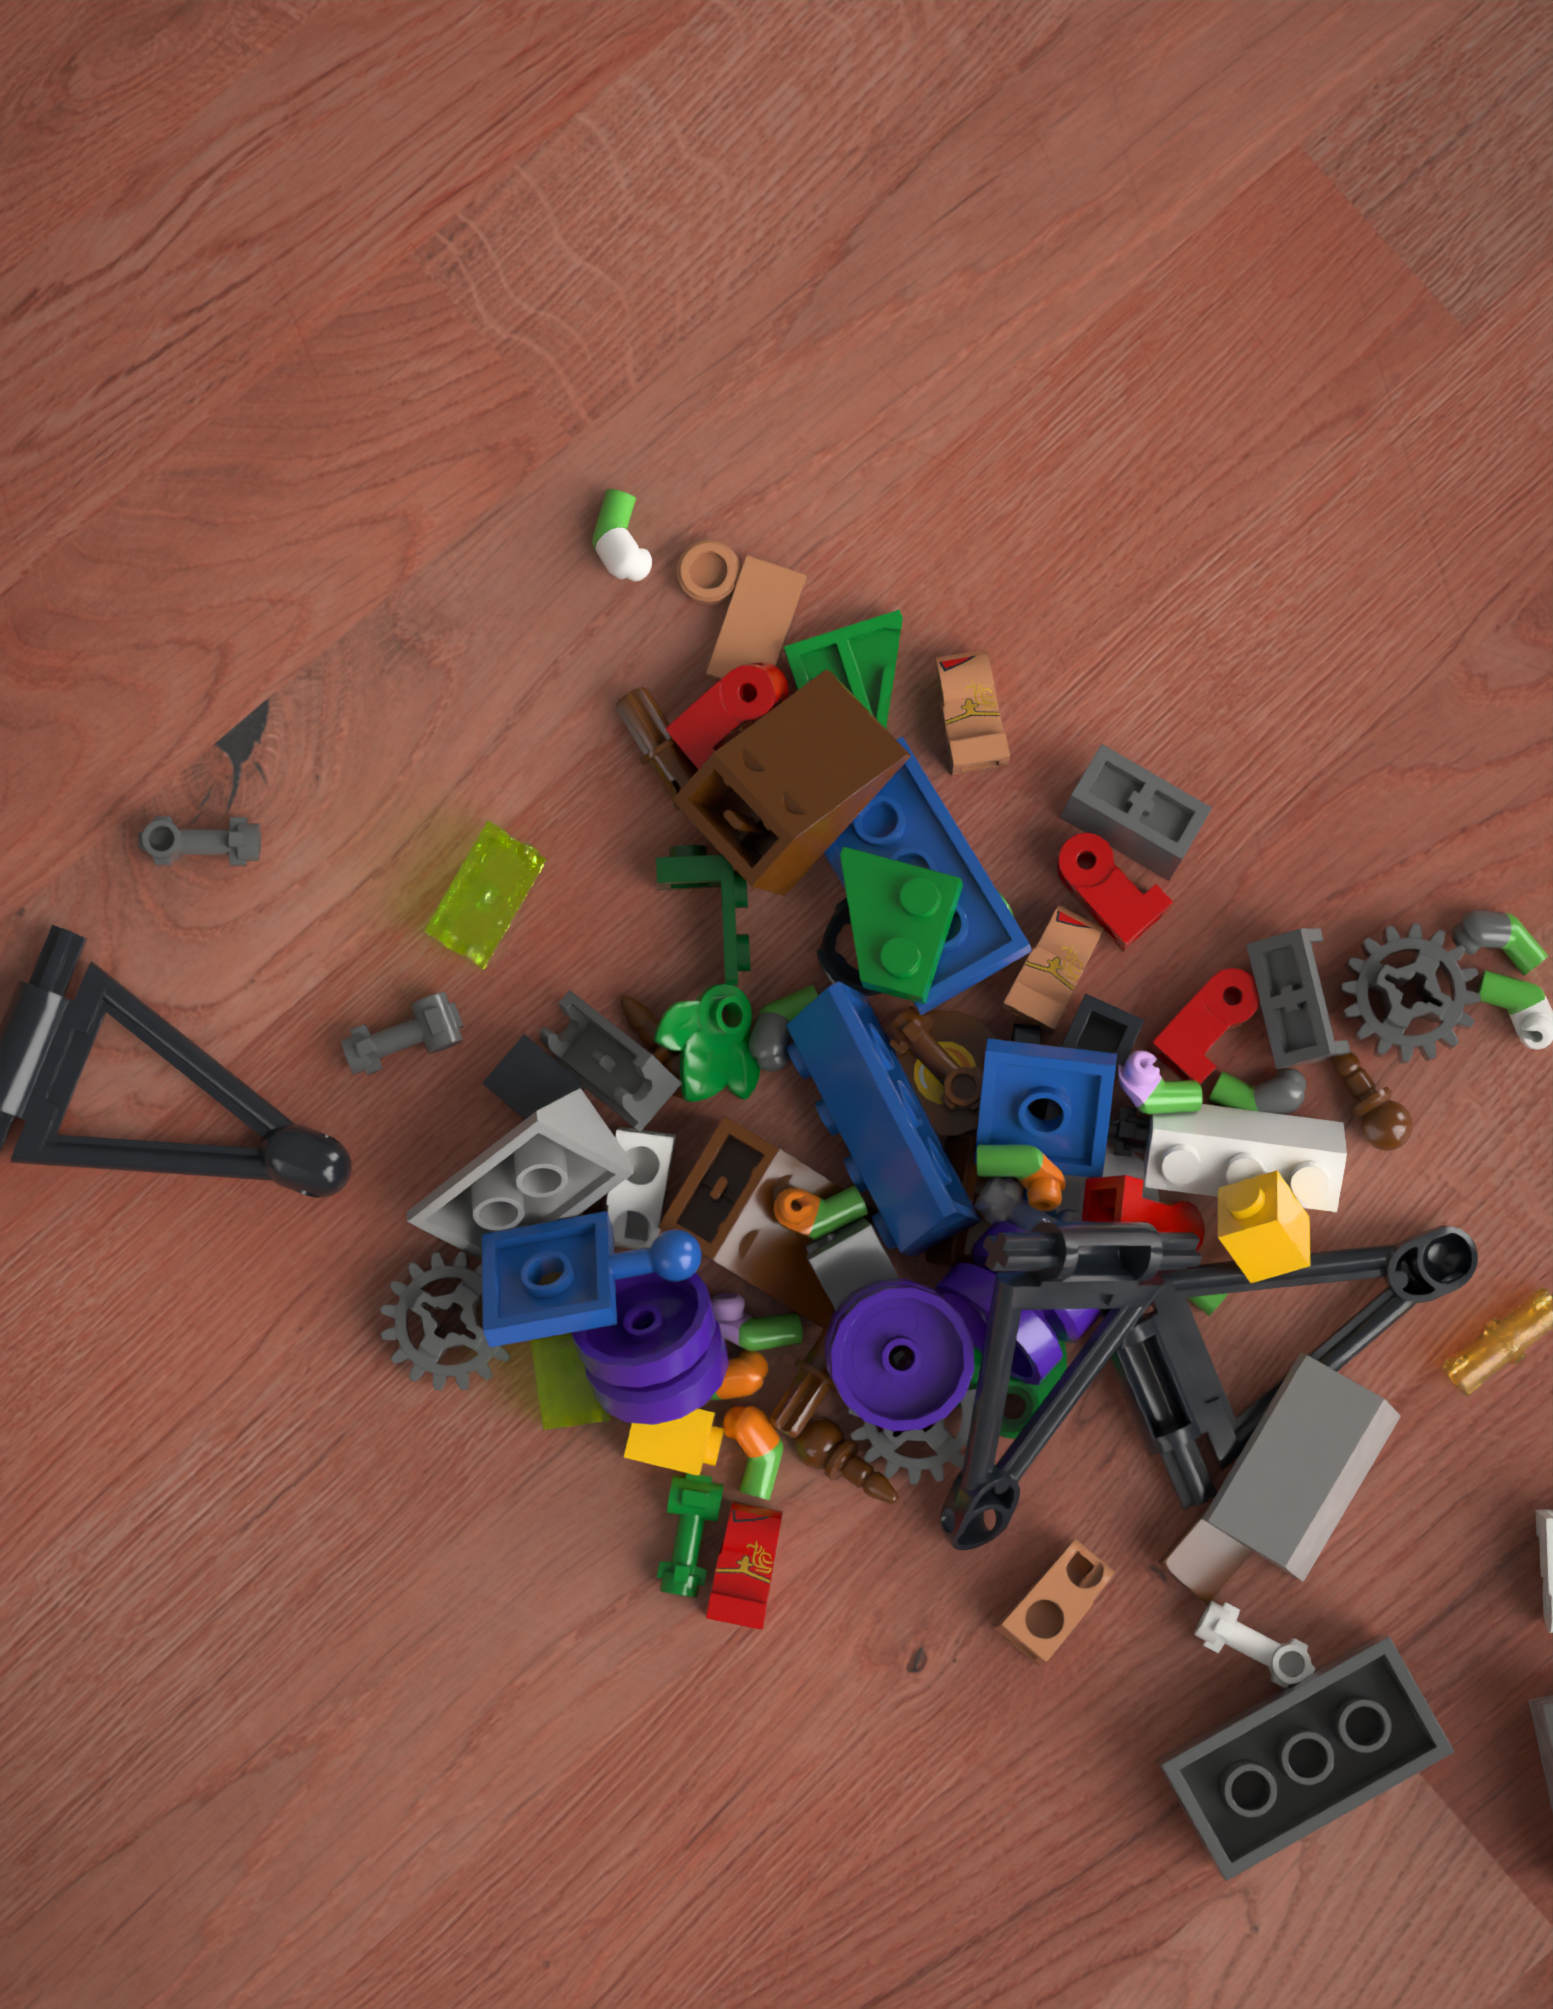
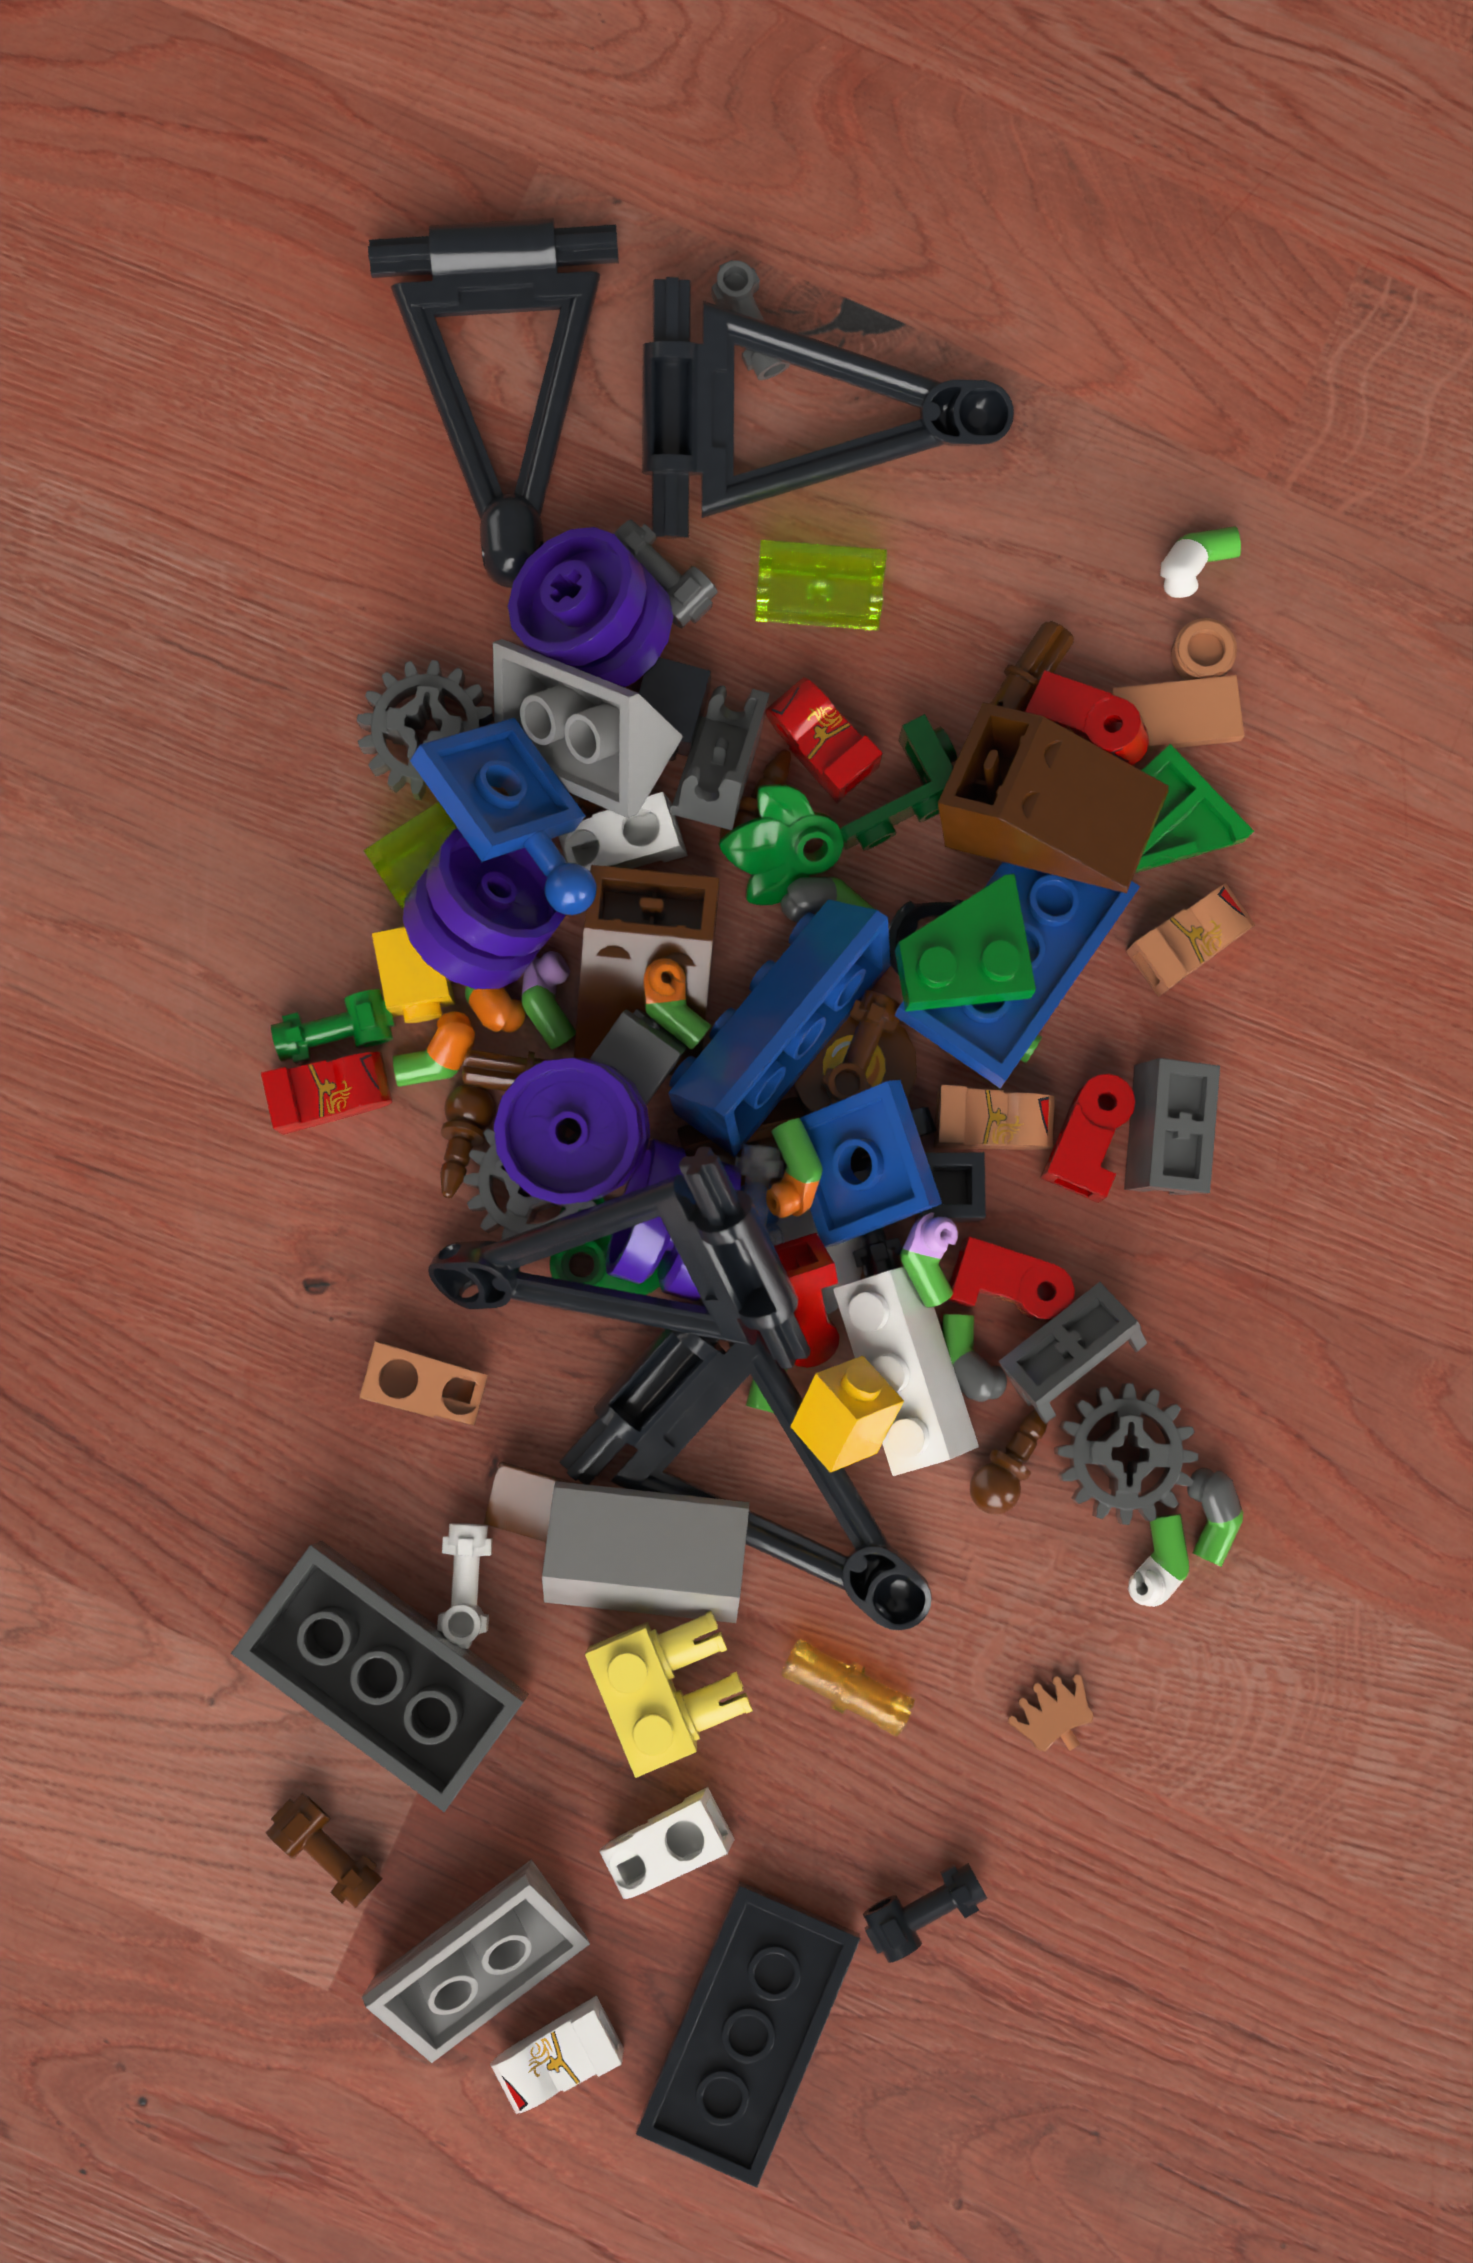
camera: 60 degrees right, 0 degrees up
none -> reddish brown bar [266,1792,383,1909]
none -> dark purple wheel [508,527,674,687]
none -> light yellow brick [585,1611,753,1778]
none -> black piece [642,277,1014,539]
none -> red leg [765,677,883,803]

